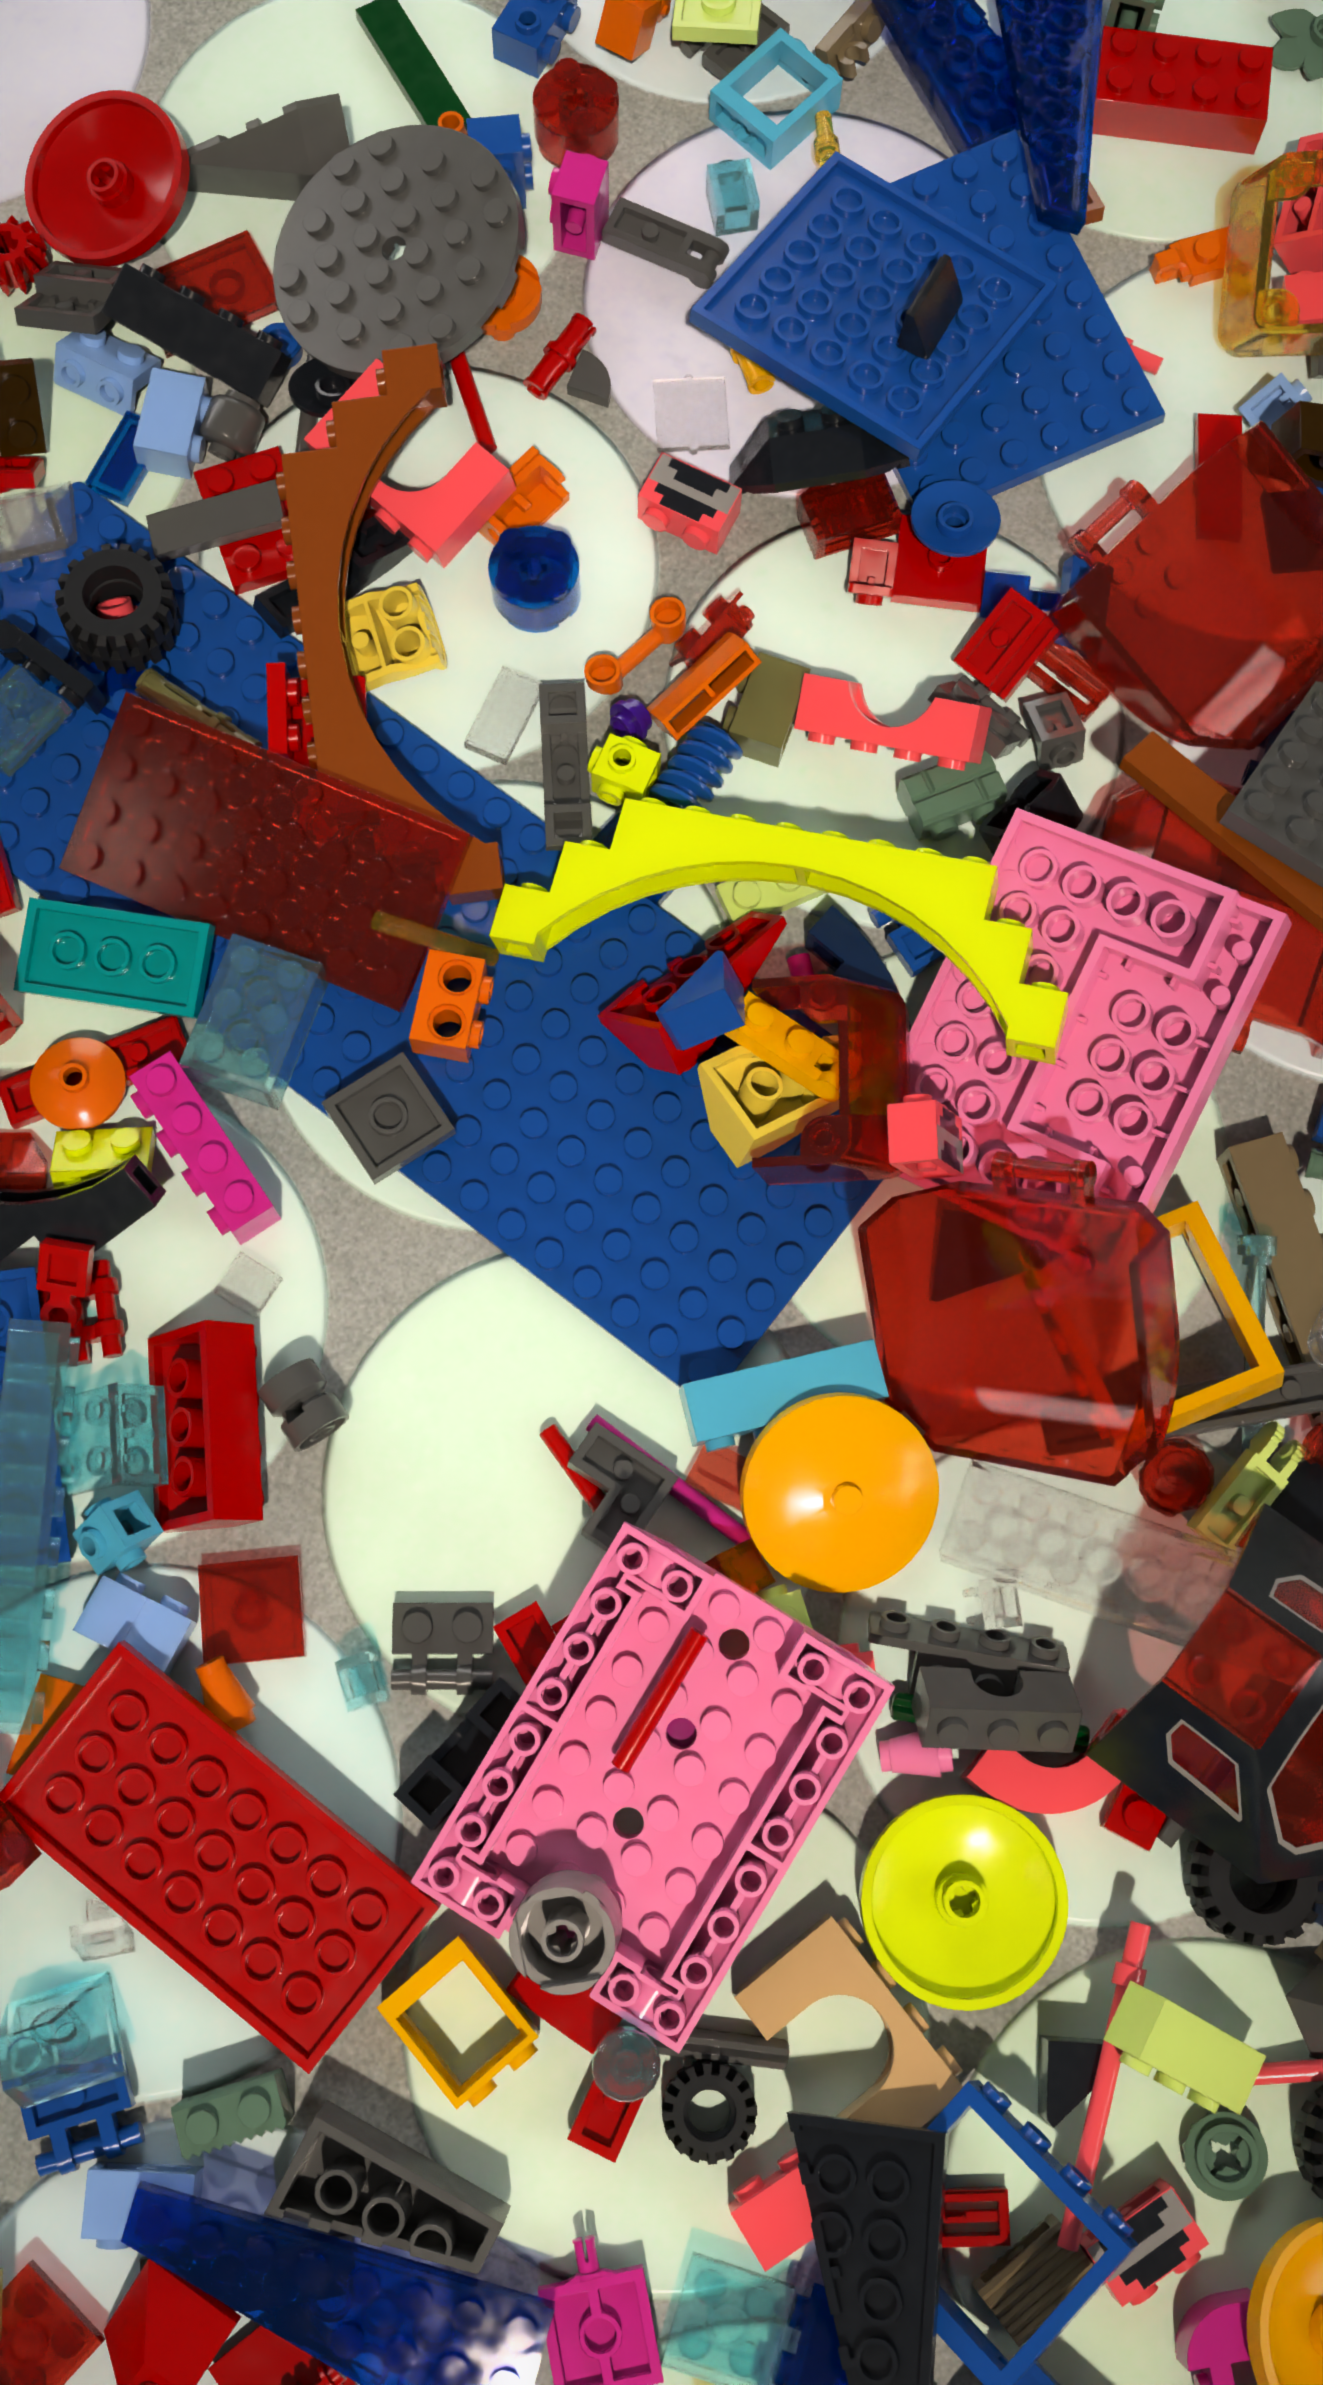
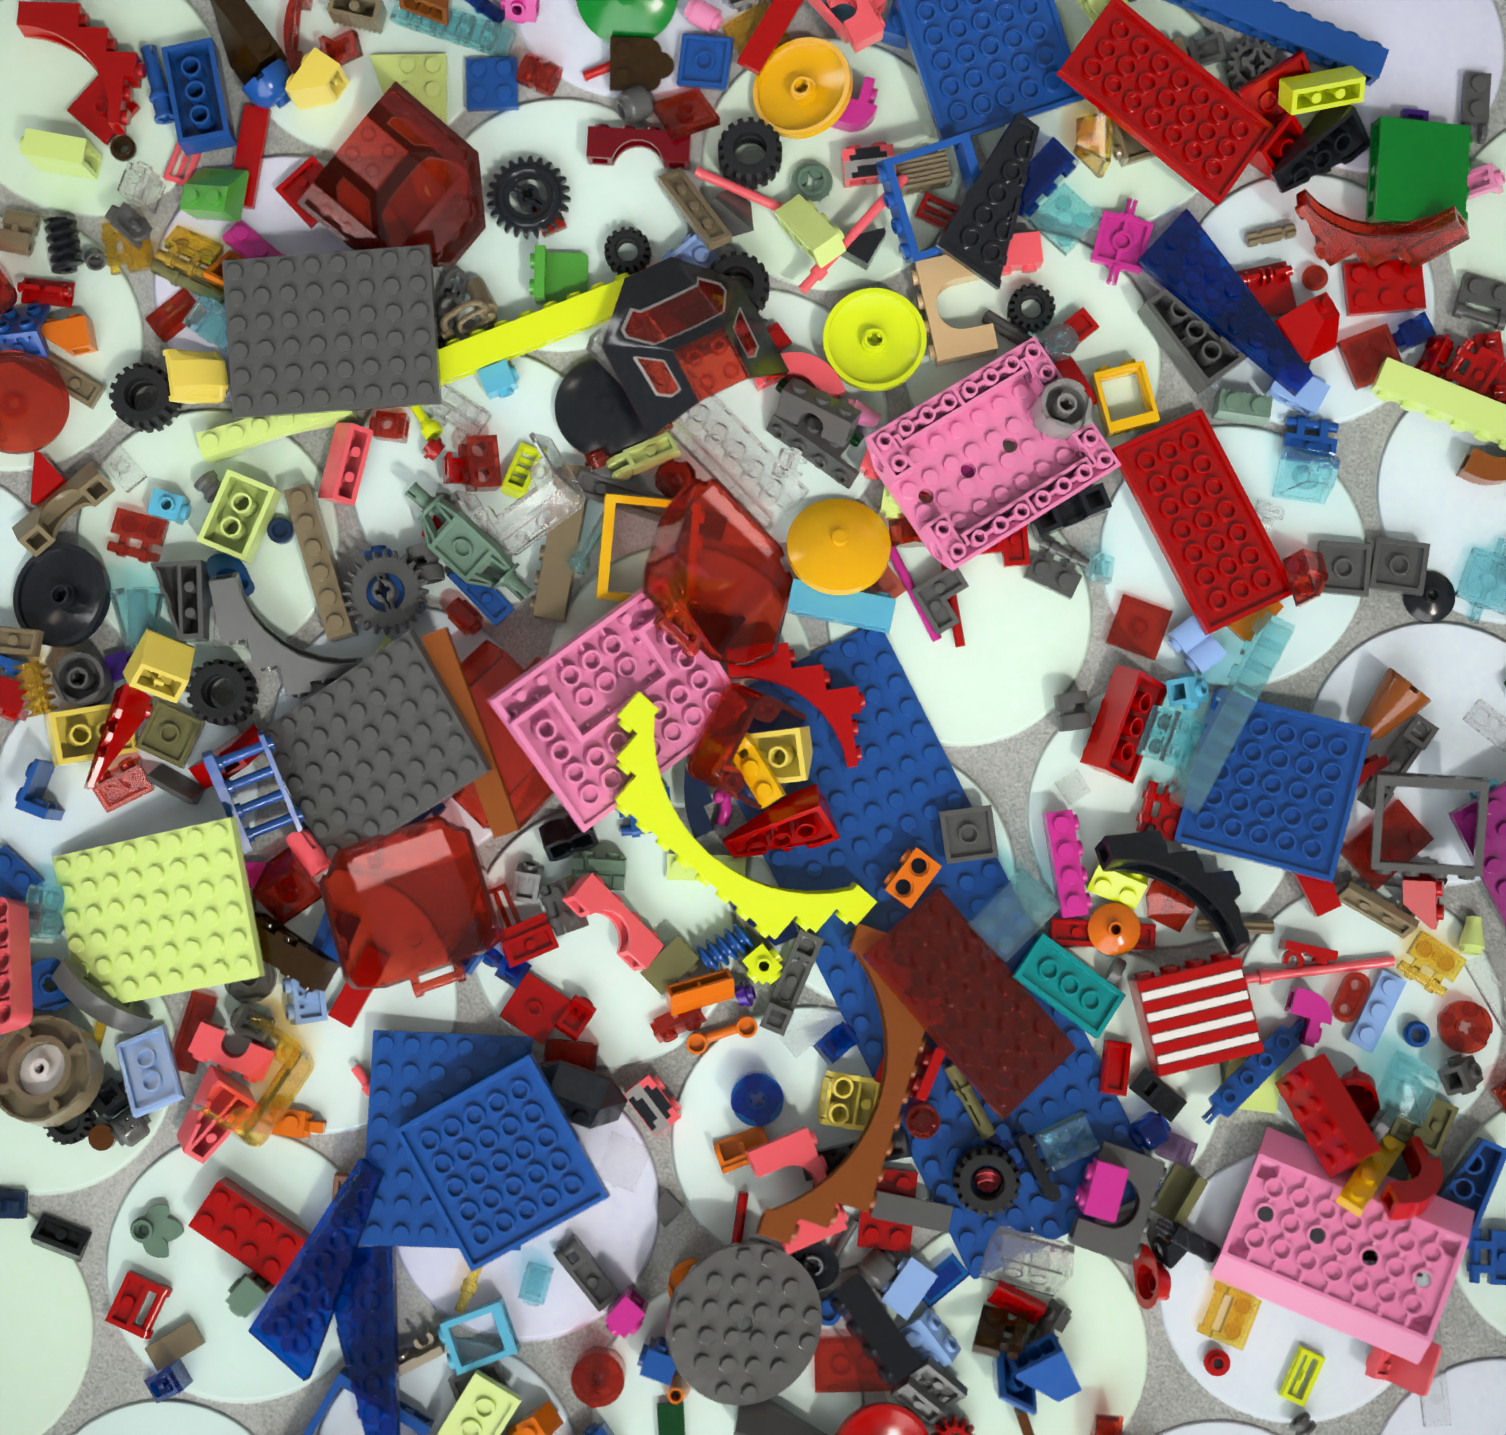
camera: 145 degrees left, 10 degrees up
red plate [36,1237,95,1329] -> none
orange cone [195,1655,256,1731] -> none
clear yellow bar [371,911,499,967] -> none
red pin [523,313,597,400] -> none
red bar [611,1627,709,1773] -> none
blue slope [655,950,745,1051] -> none
coral brick [887,1094,964,1180] -> none
black slope [897,254,963,359] -> none
blue dish [910,480,1001,557] -> none
none -> red arch [725,643,865,768]
none -> clear blue bracket [812,1021,860,1066]
none -> clear red wheel [903,1100,941,1140]
none -> dark grey tile [1105,957,1127,984]

